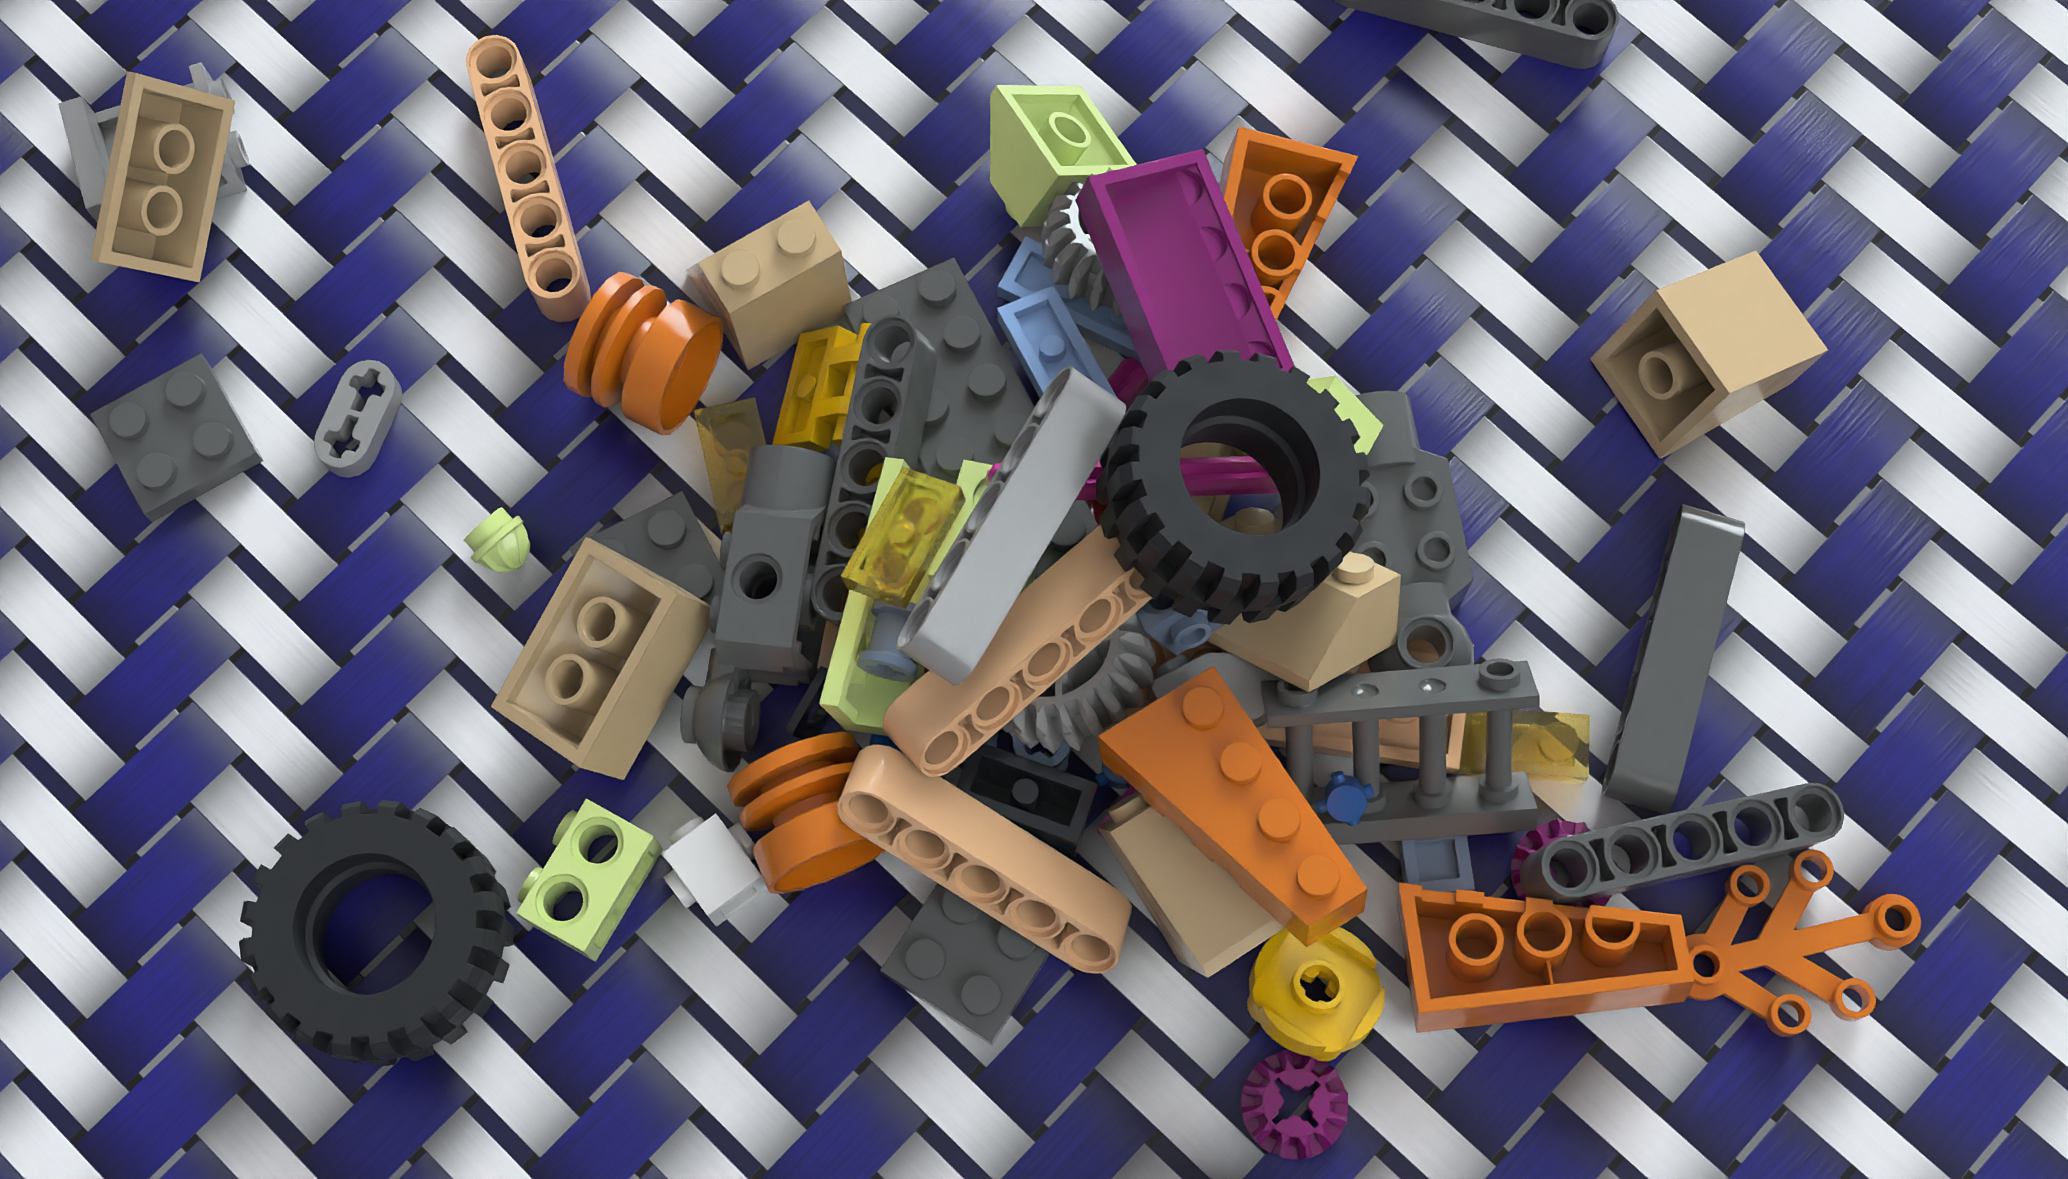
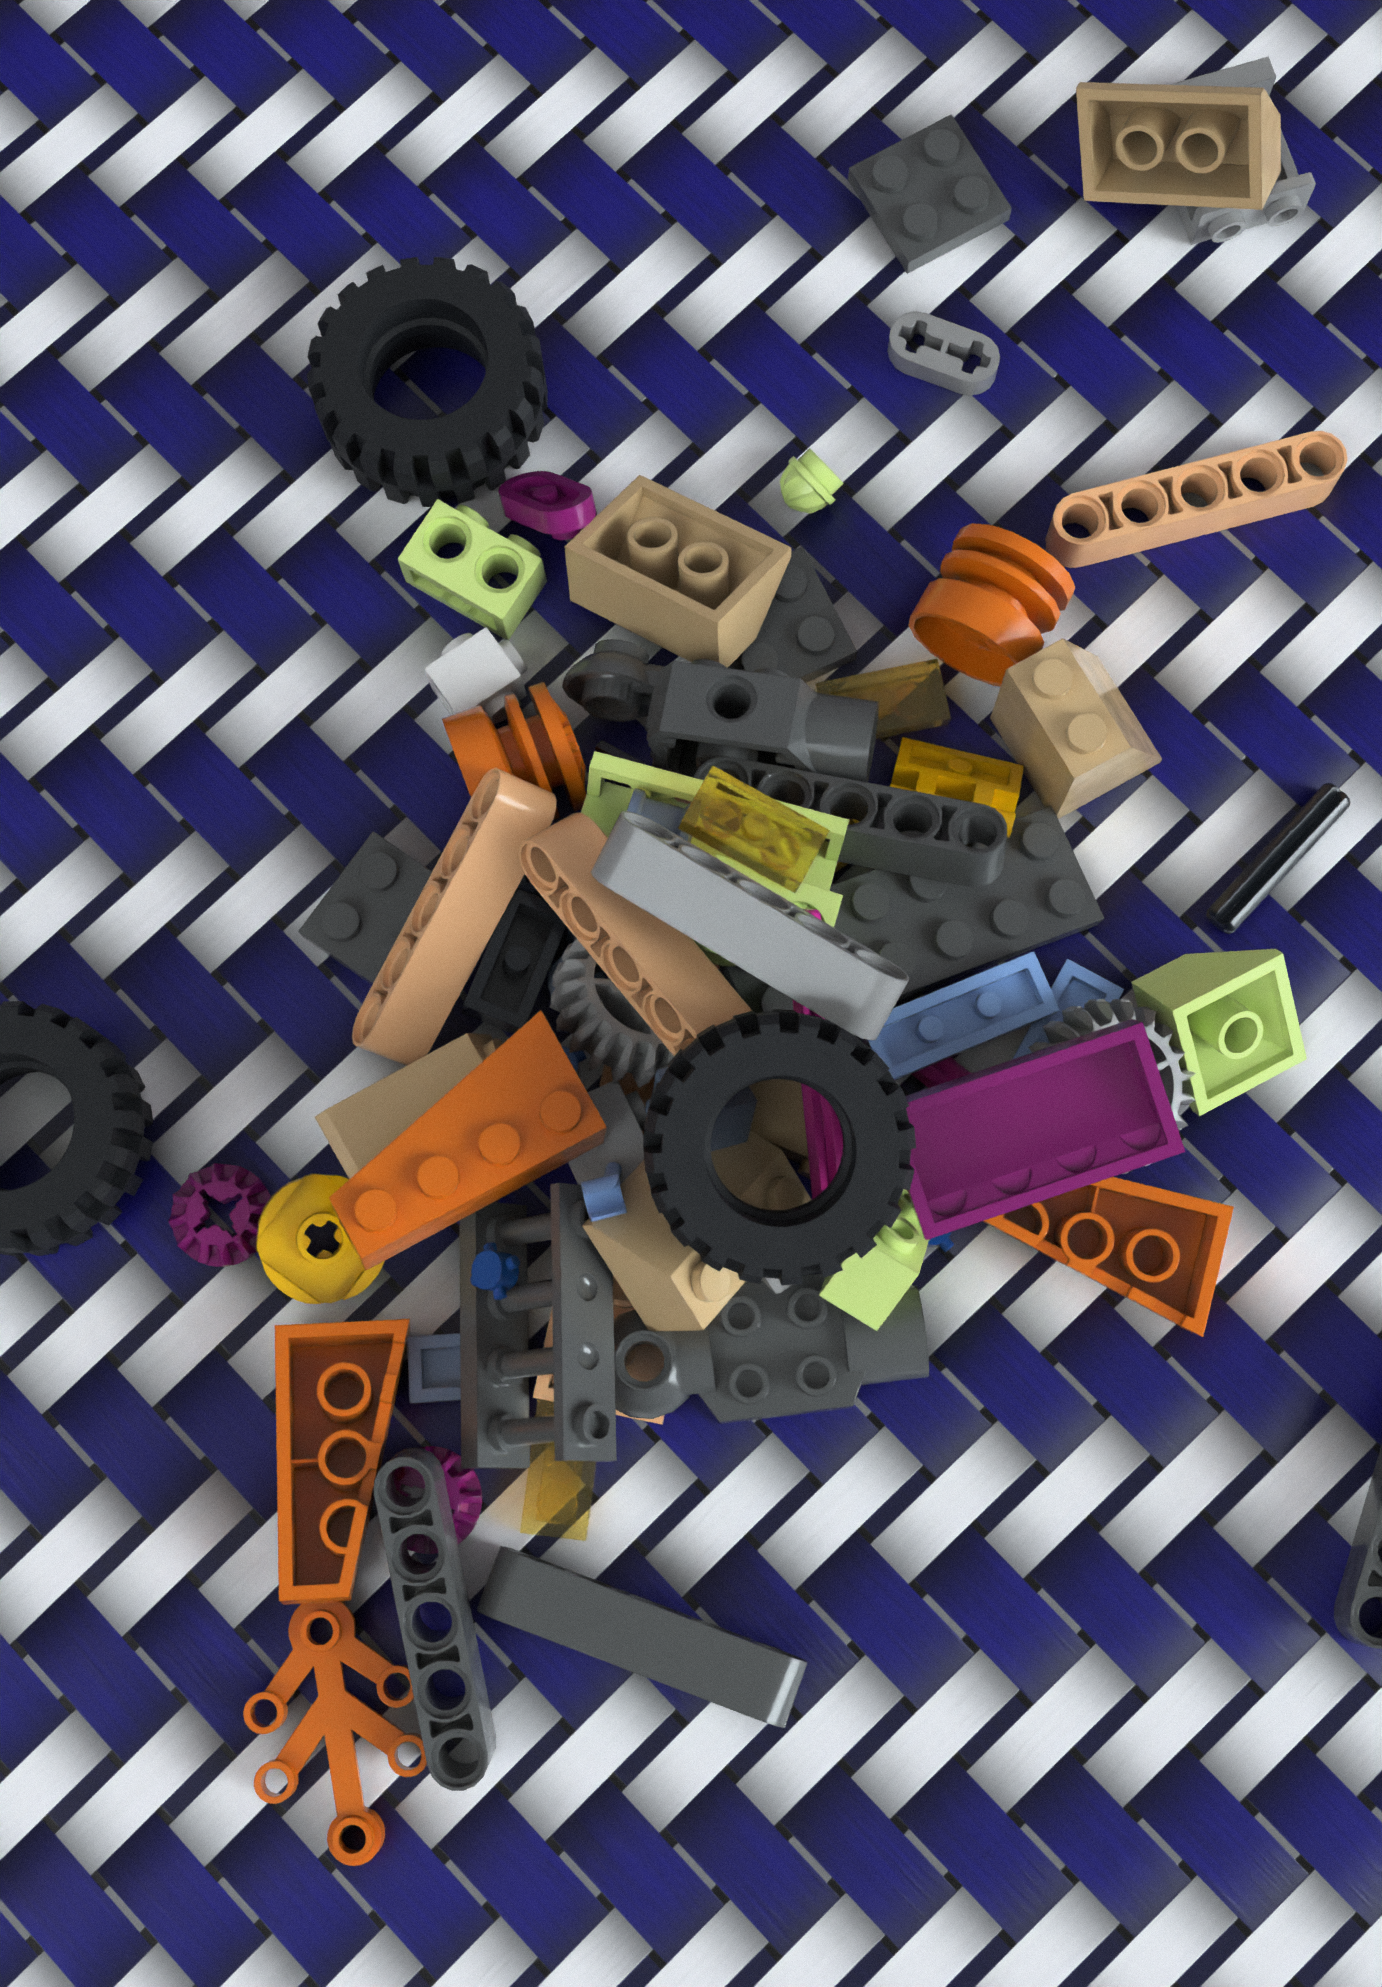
camera: 95 degrees right, 5 degrees up
tan slope [1590,250,1828,459] -> none
none -> magenta plate [498,471,597,540]
none -> light blue hand [581,1162,627,1222]
none -> black axle [1206,783,1350,934]

